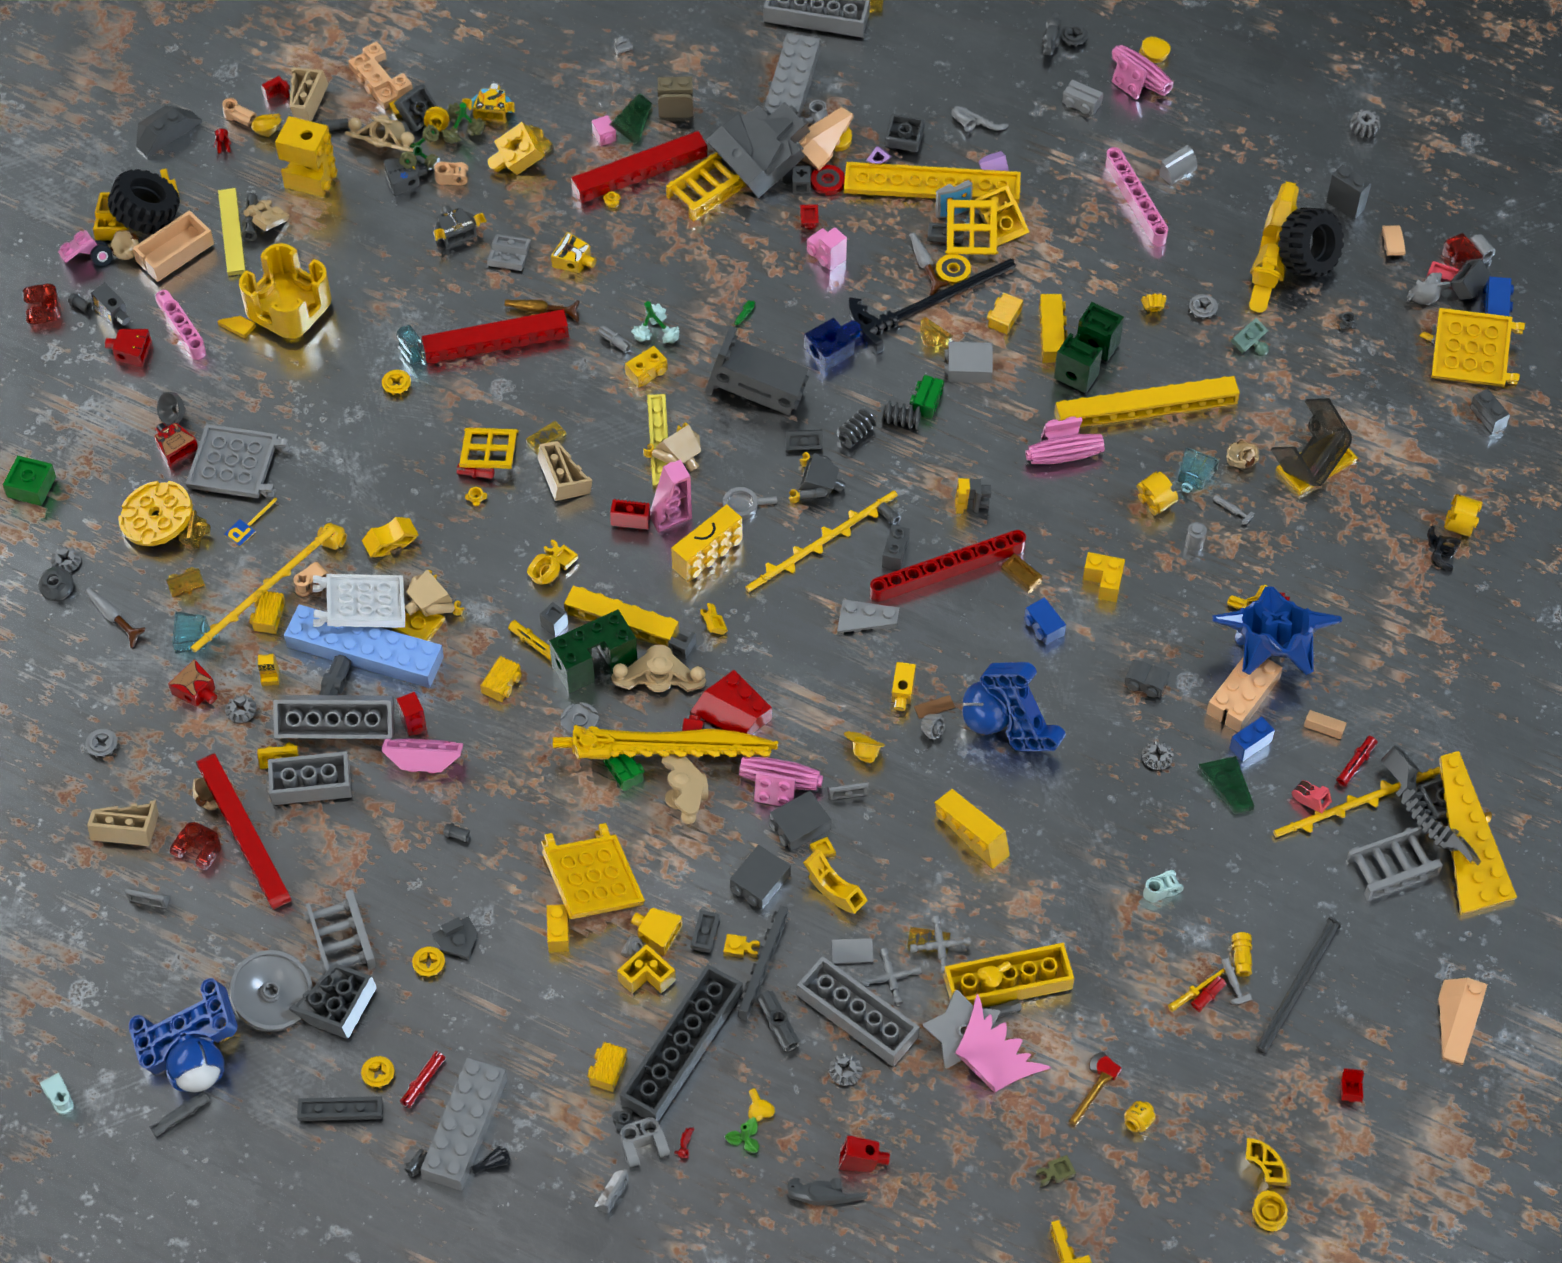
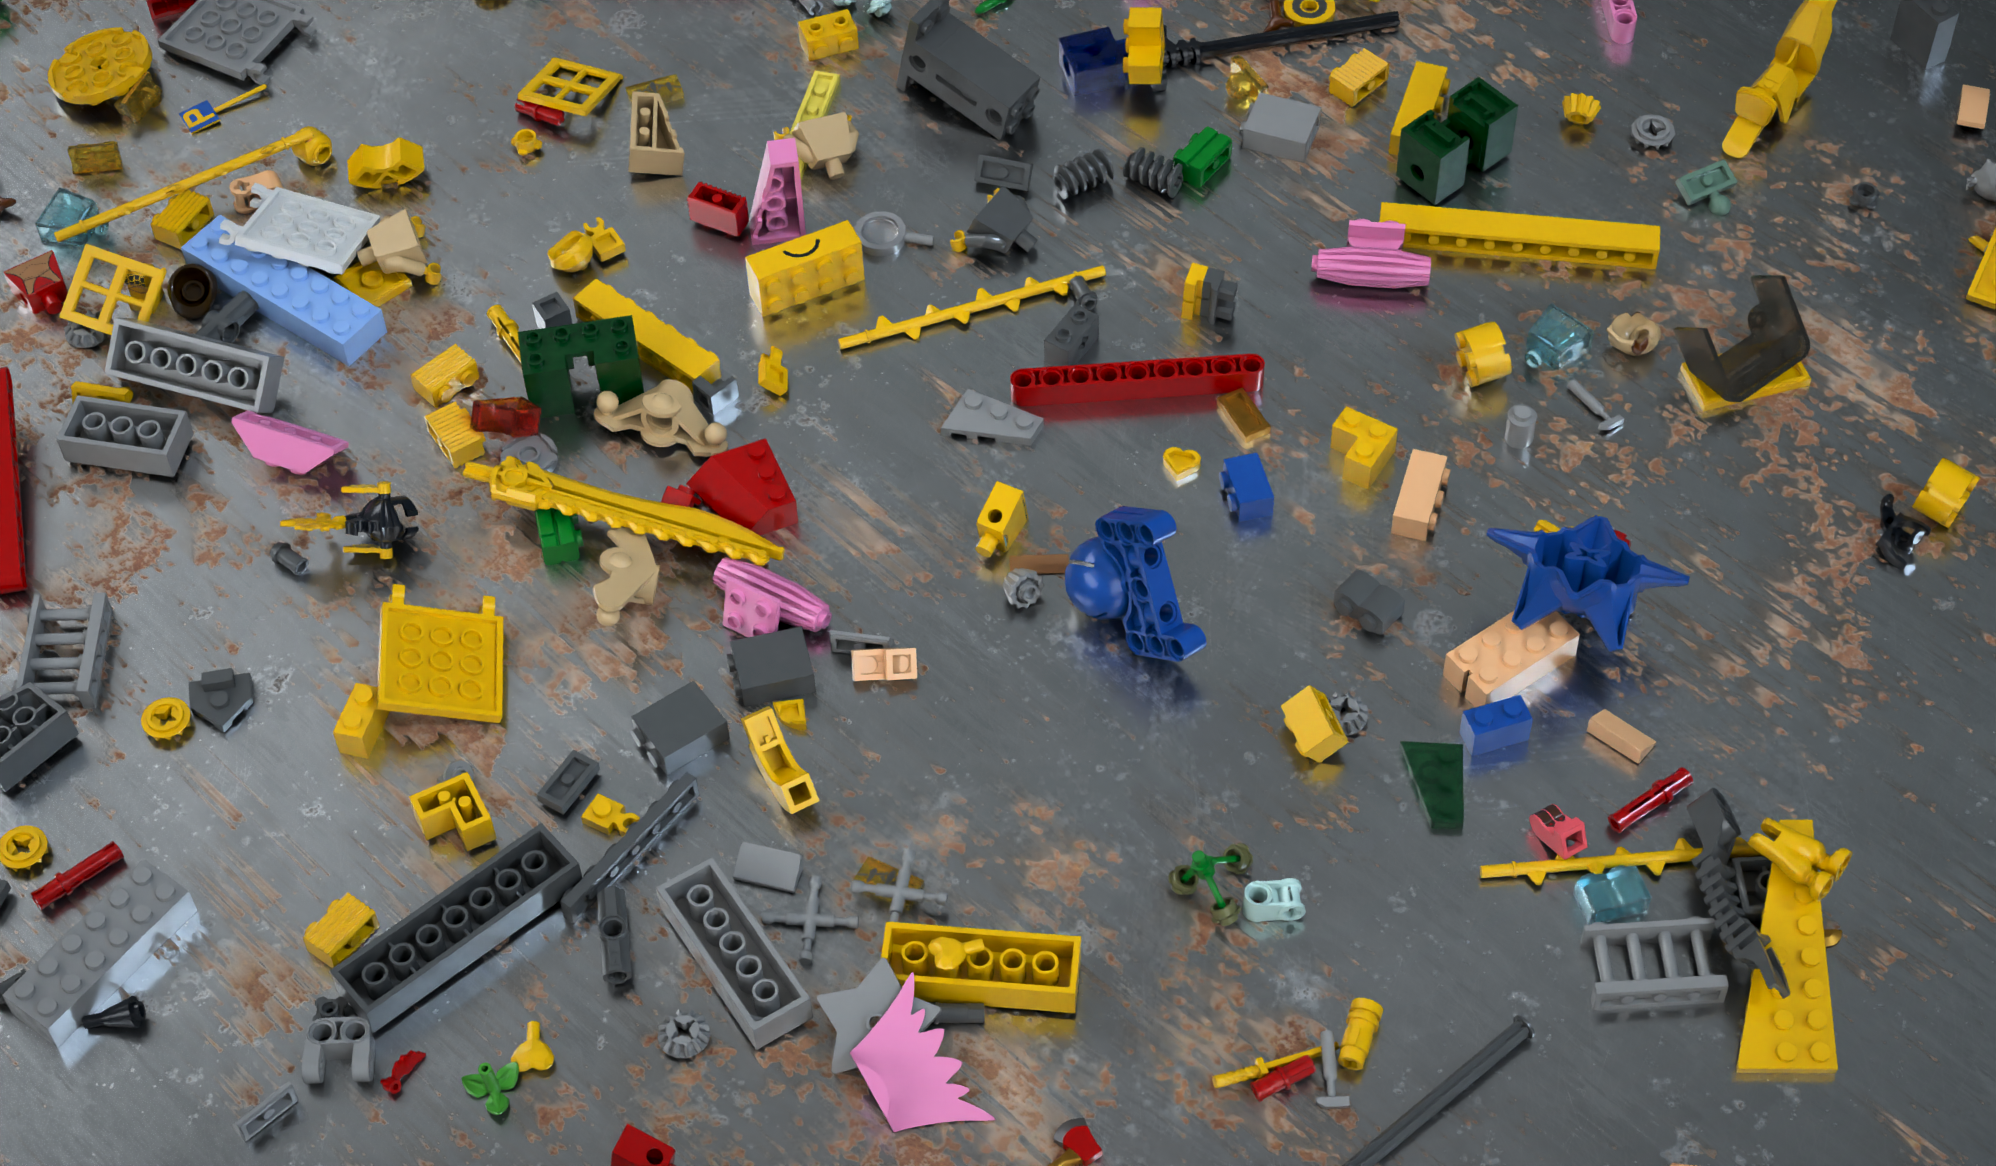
camera: 20 degrees right, 5 degrees down
red piece [396,691,427,736] -> none
yellow torso [631,908,683,956] -> none
yellow piece [844,731,885,763] -> none
yellow wedge [934,789,1010,869] -> none
black tyre [1278,207,1344,277] -> none
none -> yellow window [59,244,167,336]
none -> dark brown hat [167,264,218,319]
none -> helmet [280,481,419,559]
none -> yellow brick [424,401,486,468]
none -> clear red arch [470,397,541,438]
none -> light nougat slope [851,648,917,681]
none -> yellow brick [1123,7,1165,84]
none -> yellow tile [1163,447,1201,481]
none -> olive plant [1168,843,1253,926]
none -> yellow brick [1281,685,1349,763]
none -> light nougat brick [1391,449,1451,541]
none -> clear light blue brick [1573,865,1652,925]
none -> yellow piece [1748,817,1852,902]

